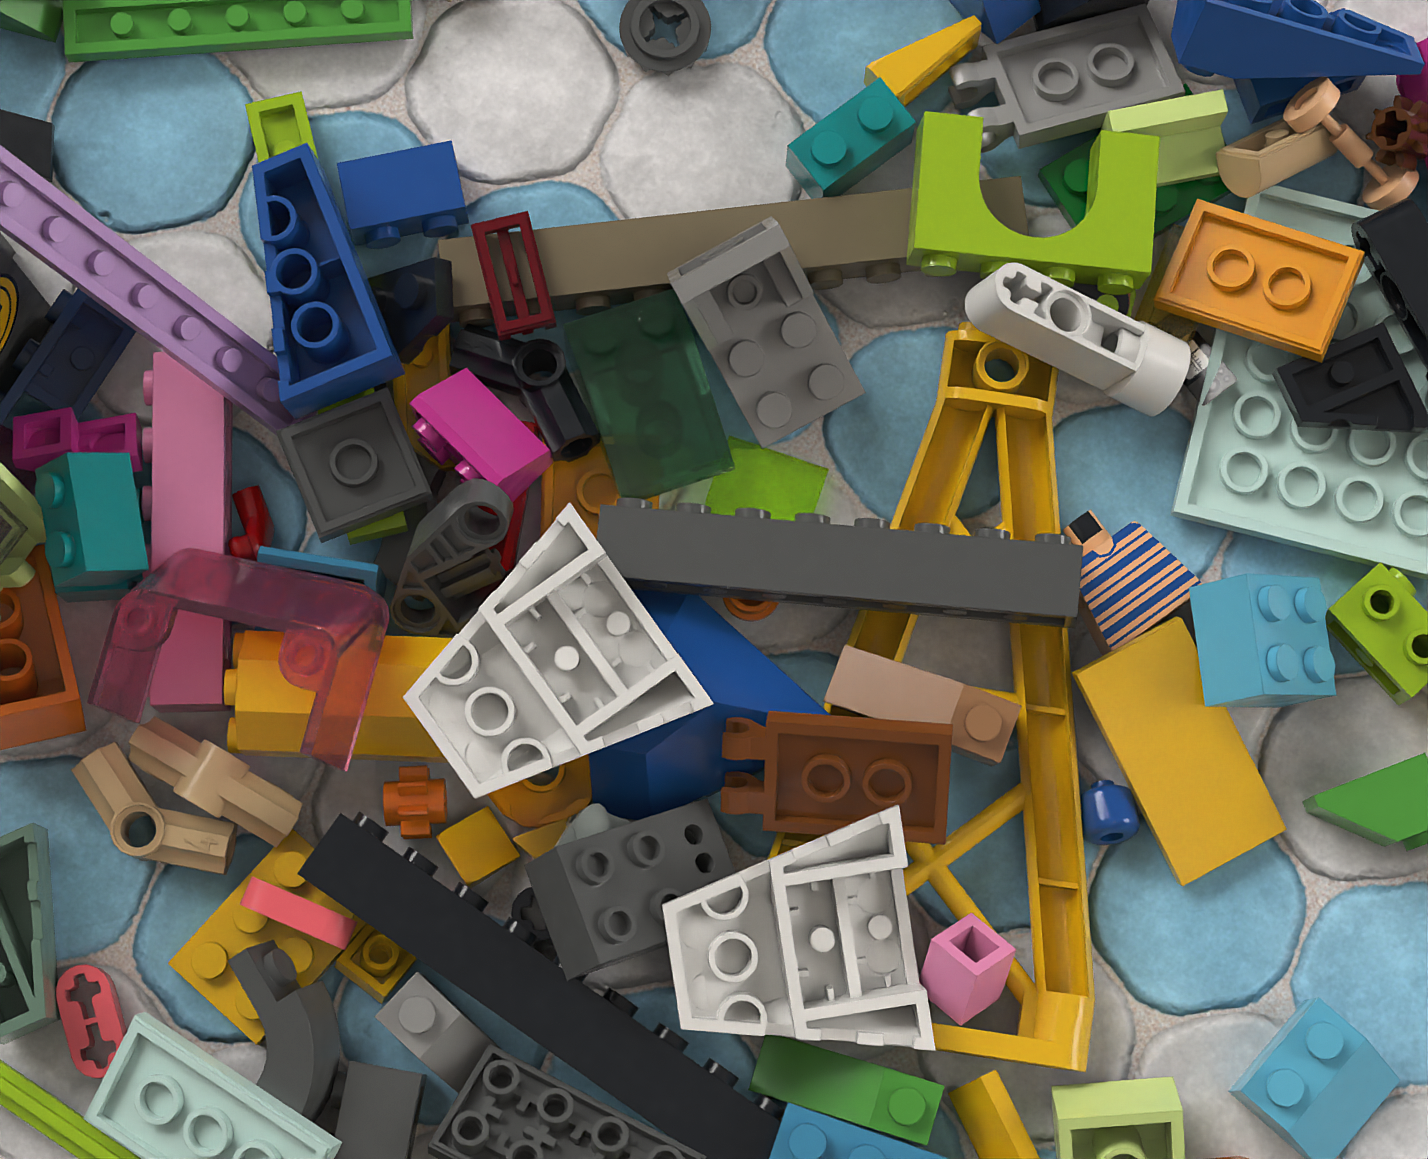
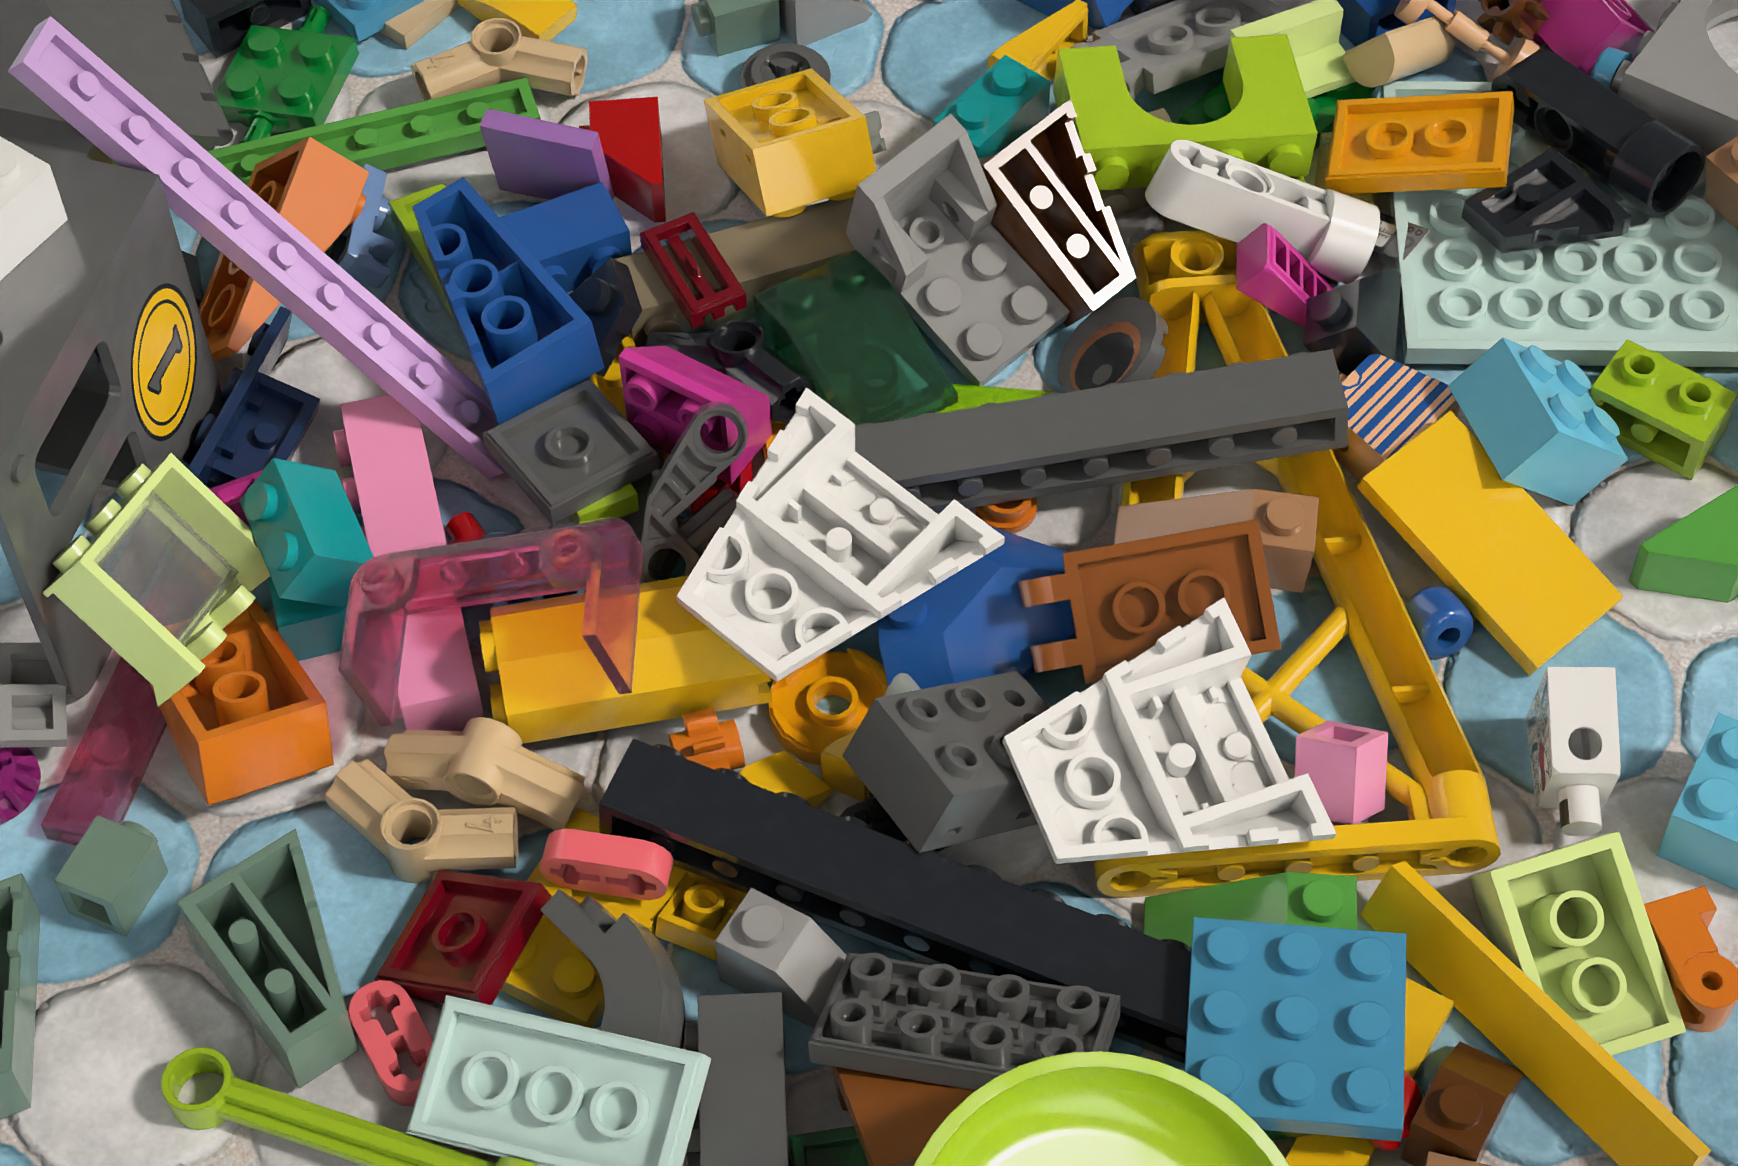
camera: 10 degrees left, 25 degrees down
none -> orange slope [198,137,369,362]
none -> medium blue plate [330,164,396,288]
none -> dark red tile [374,870,552,1005]
none -> medium lavender tile [480,109,615,200]
none -> red slope [579,97,666,223]
none -> yellow piece [704,68,886,218]
none -> reddish brown wedge [981,99,1136,328]
none -> tile [1058,296,1169,392]
none -> dark pink slope [1236,223,1334,328]
none -> black slope [1304,268,1401,376]
none -> white torso [1526,667,1621,836]

